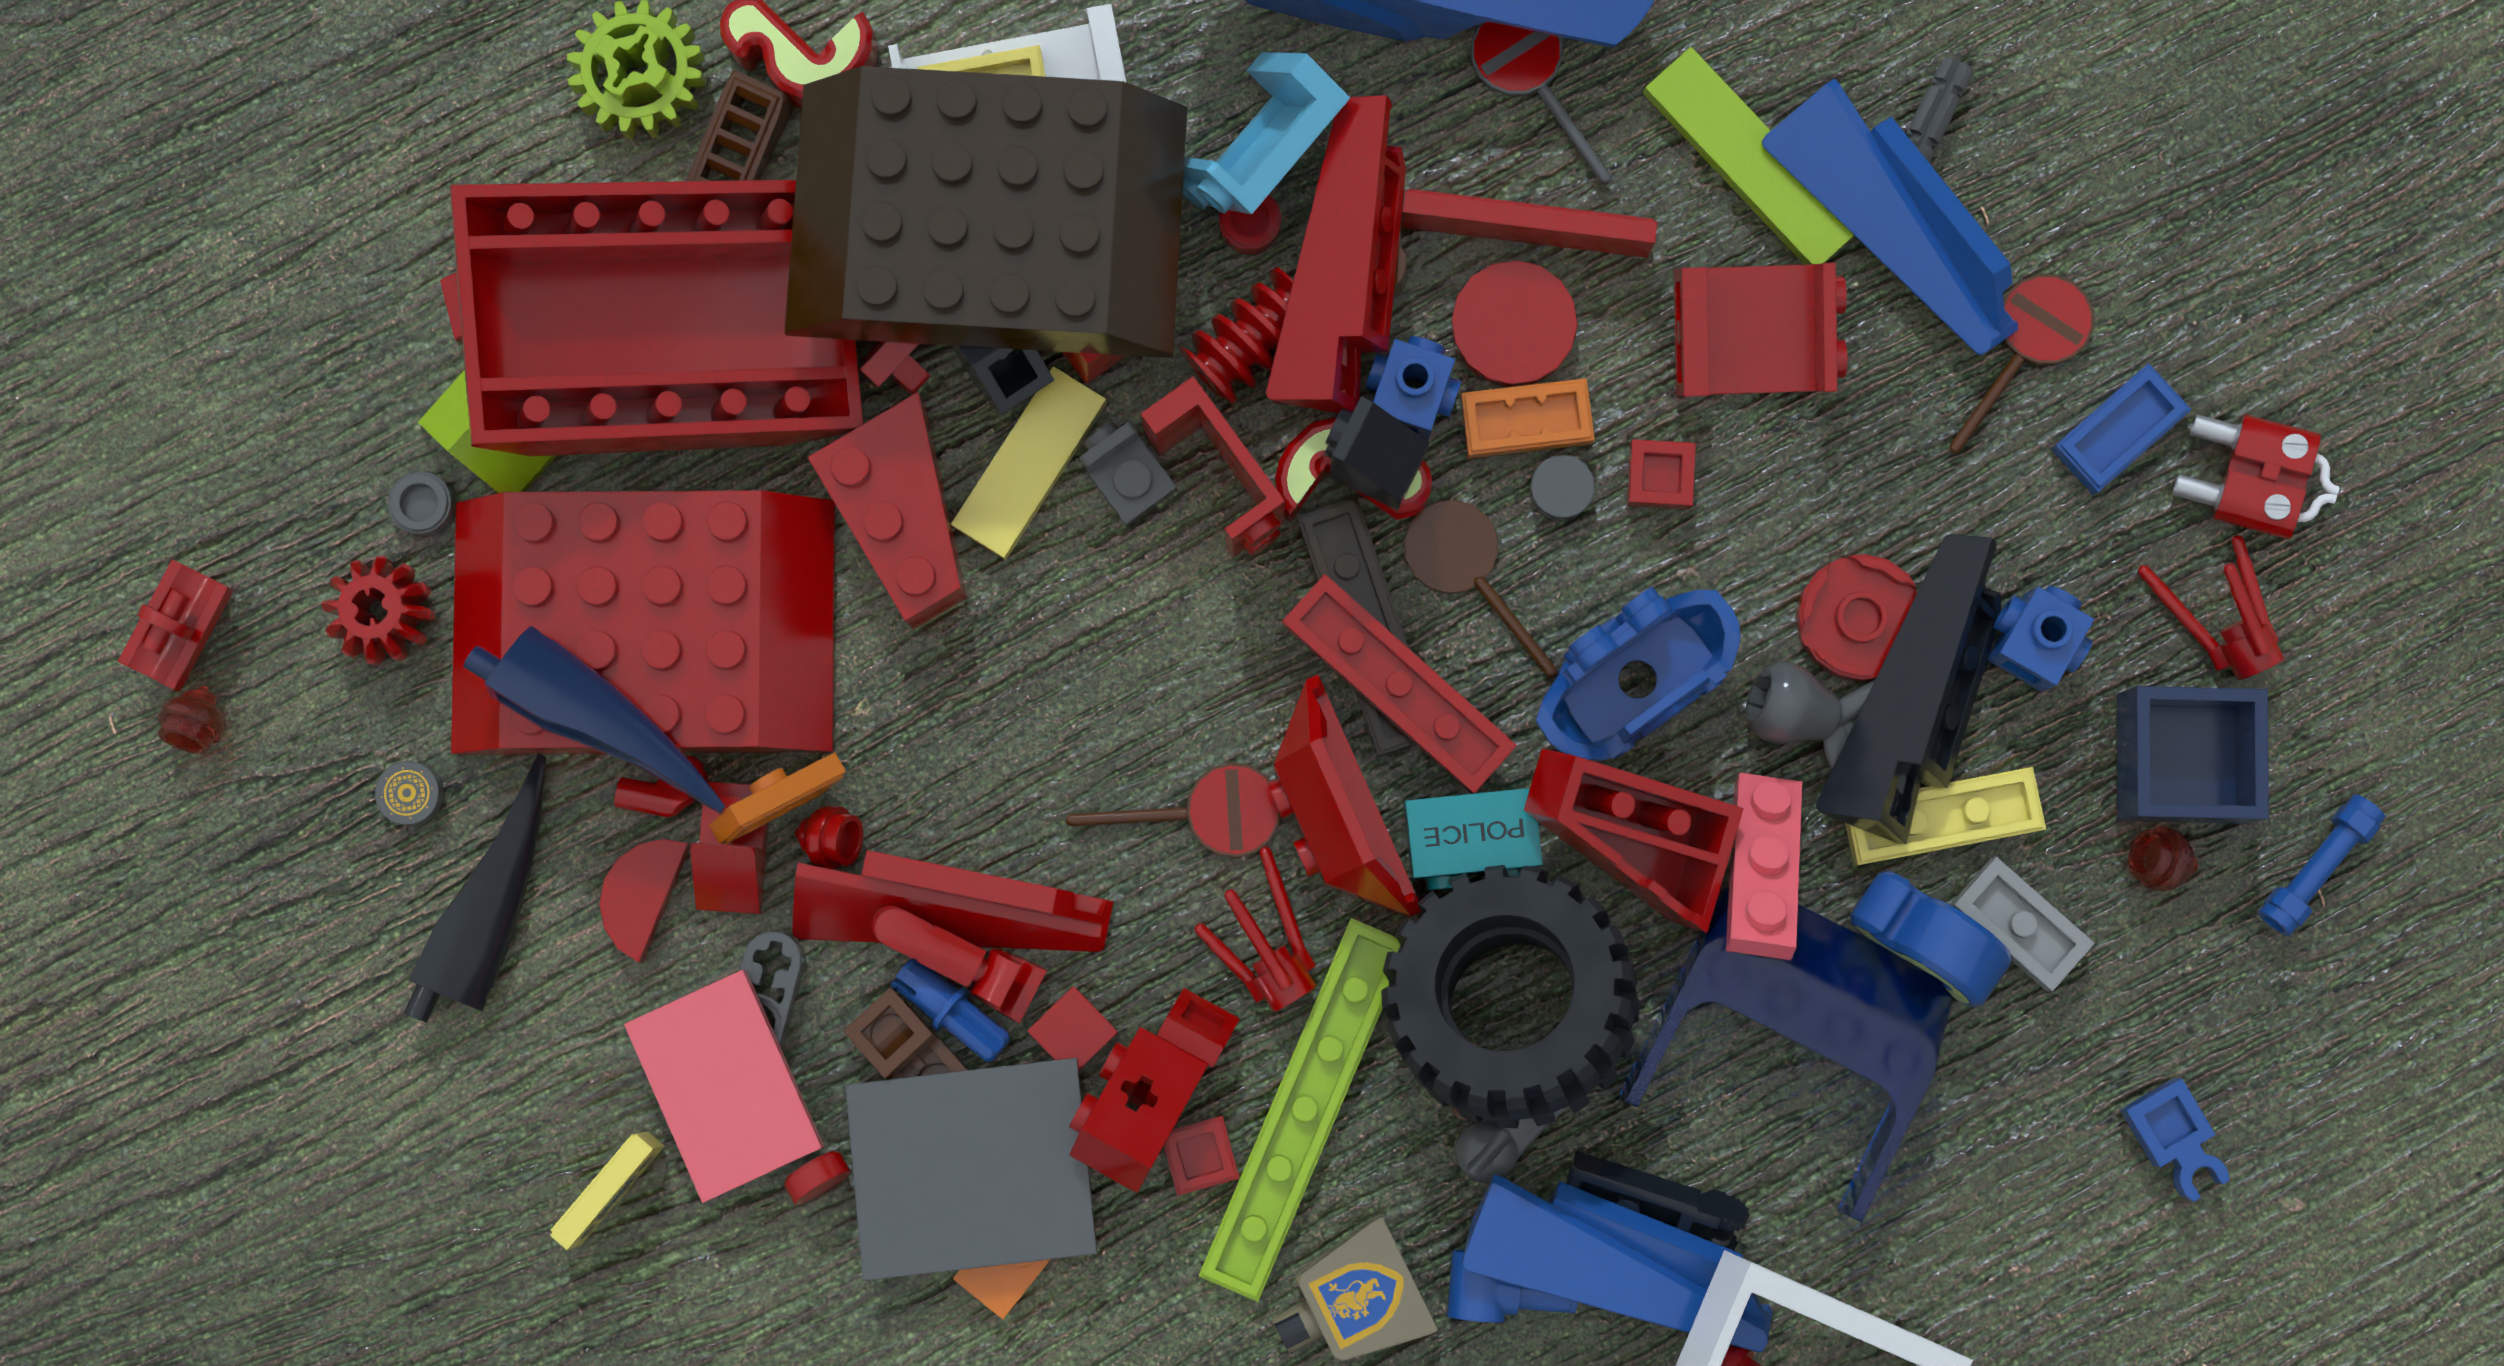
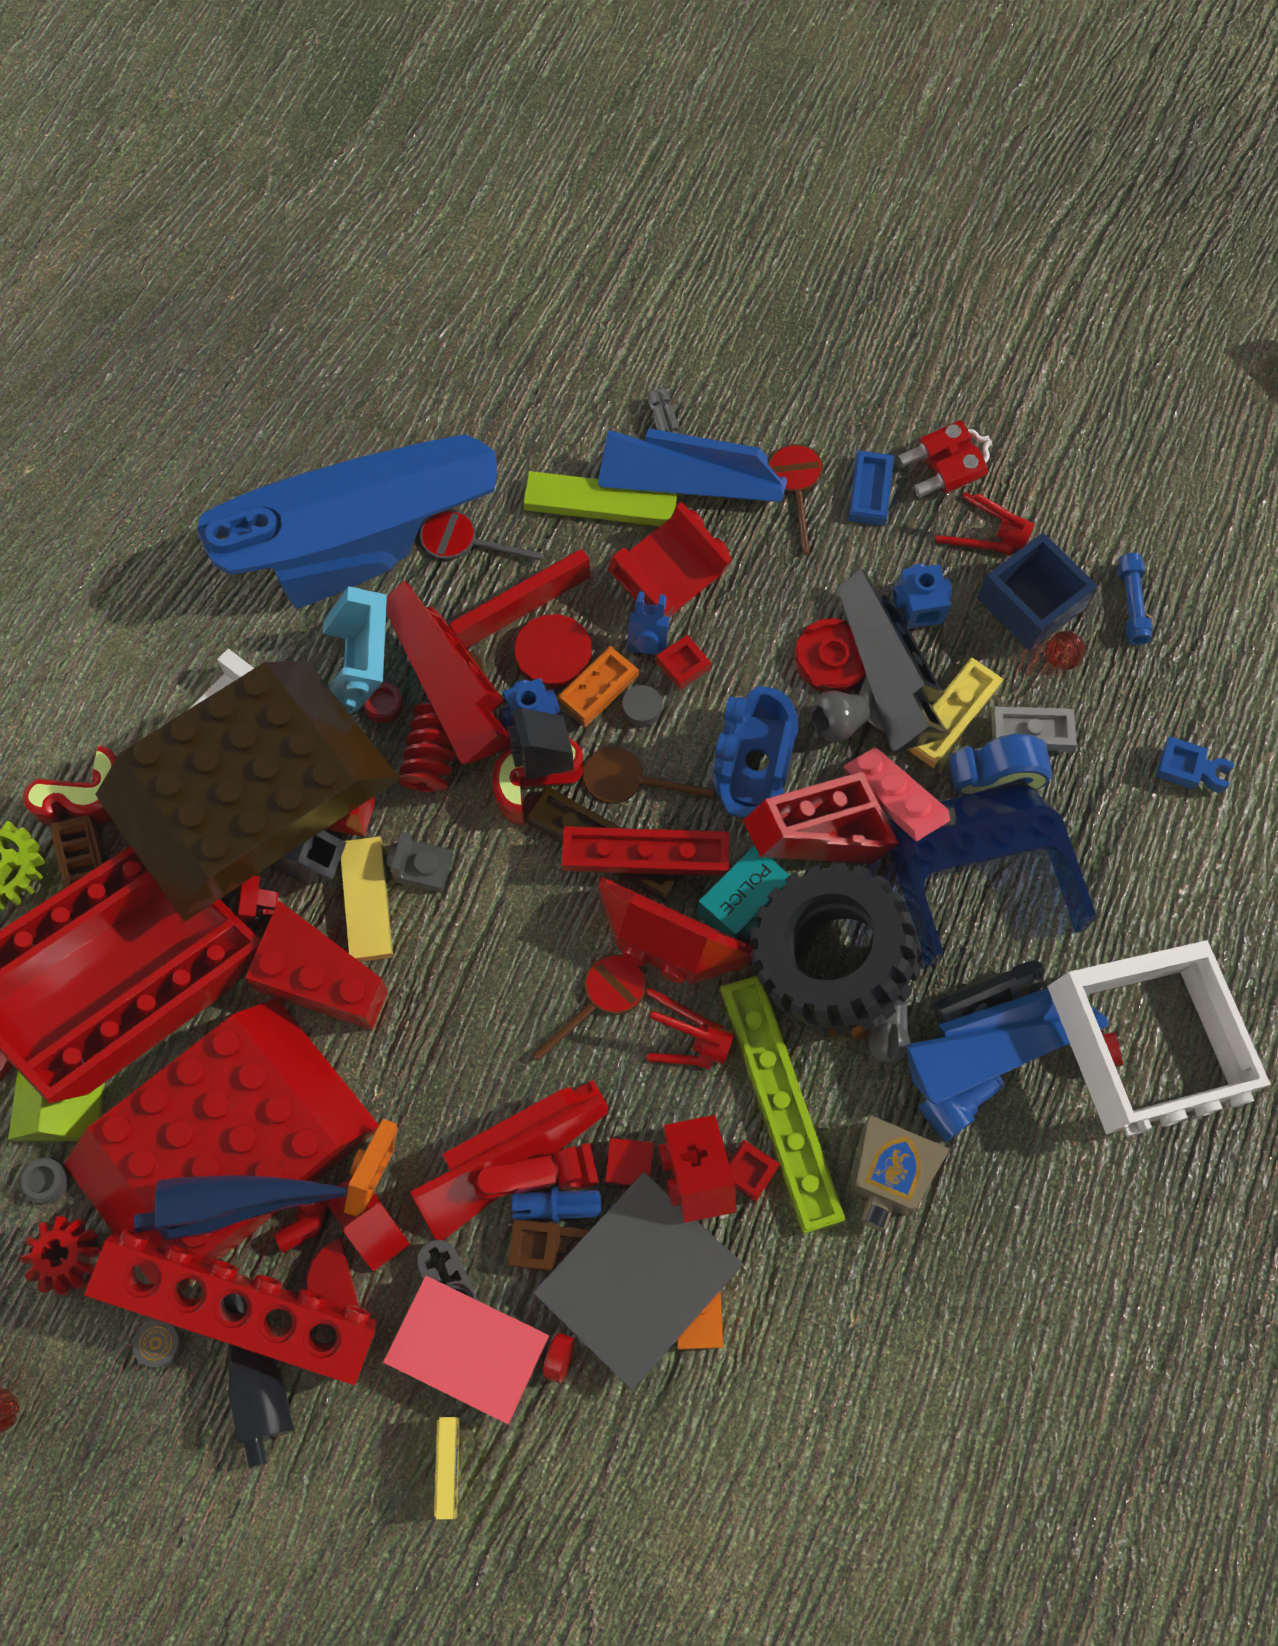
camera: 45 degrees left, 15 degrees down
red plate [794,805,863,870] -> none
red panel [1140,376,1285,558] -> none
red tile [1157,988,1240,1067] -> none
none -> red brick [84,1229,377,1386]
none -> blue plate [626,591,670,655]

